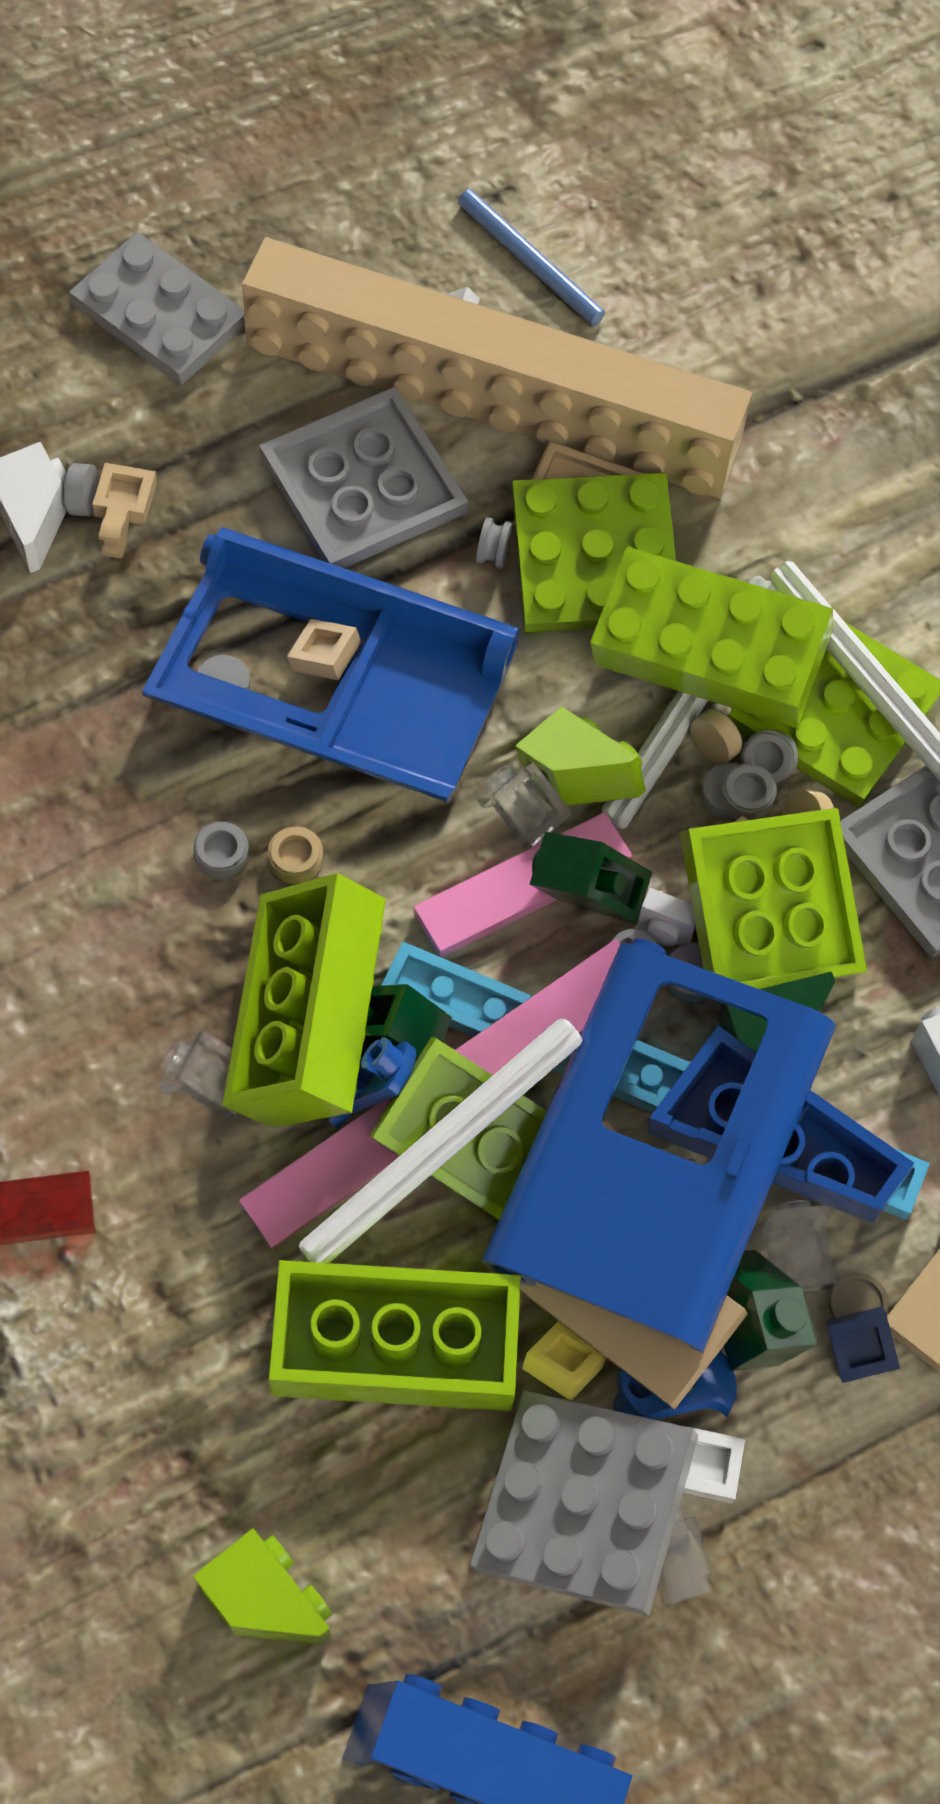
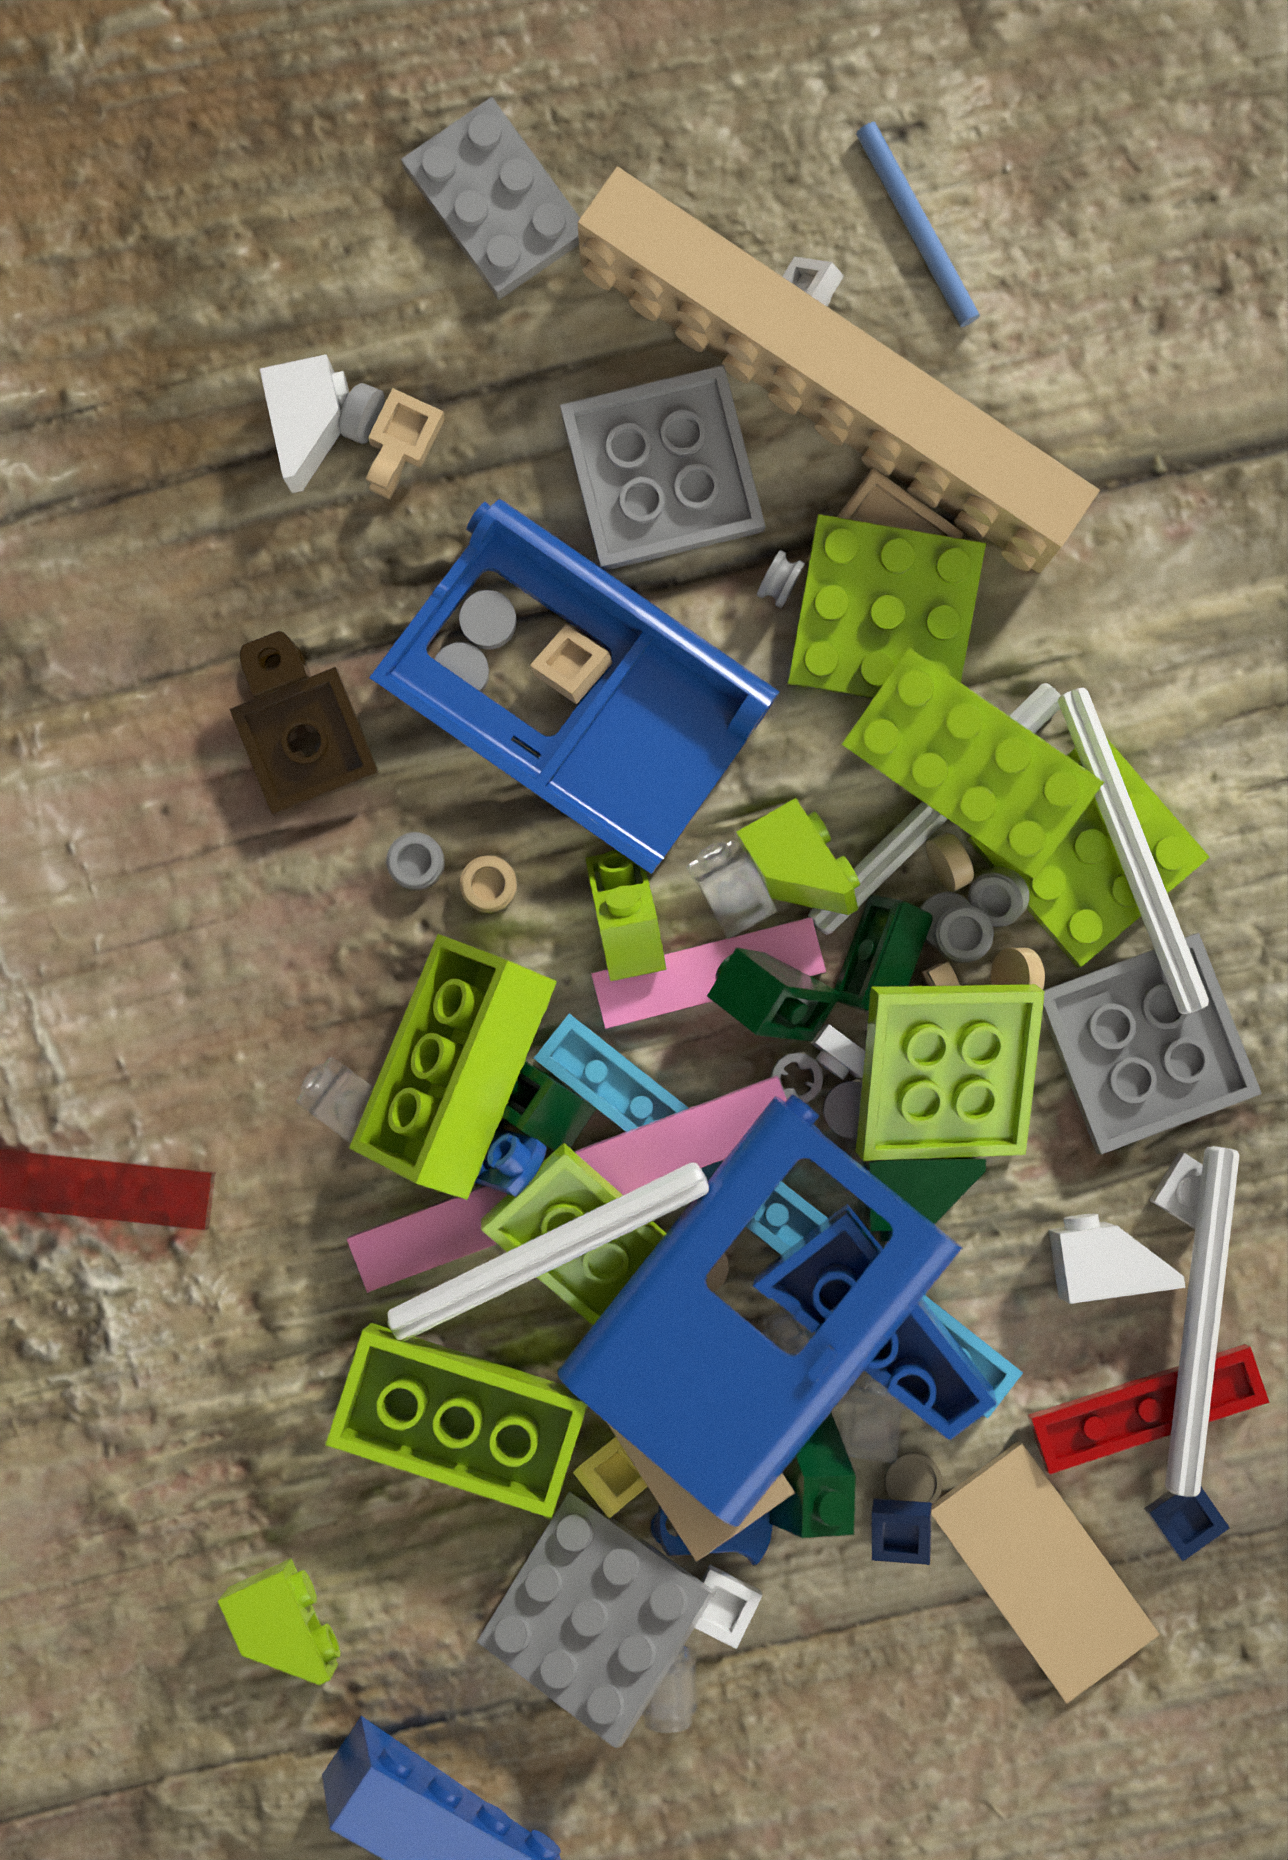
camera: 15 degrees right, 20 degrees up
none -> dark brown plate [229,631,380,816]
none -> light grey tile [459,590,517,650]
none -> lime slope [585,850,667,981]
none -> dark green slope [834,894,933,1013]

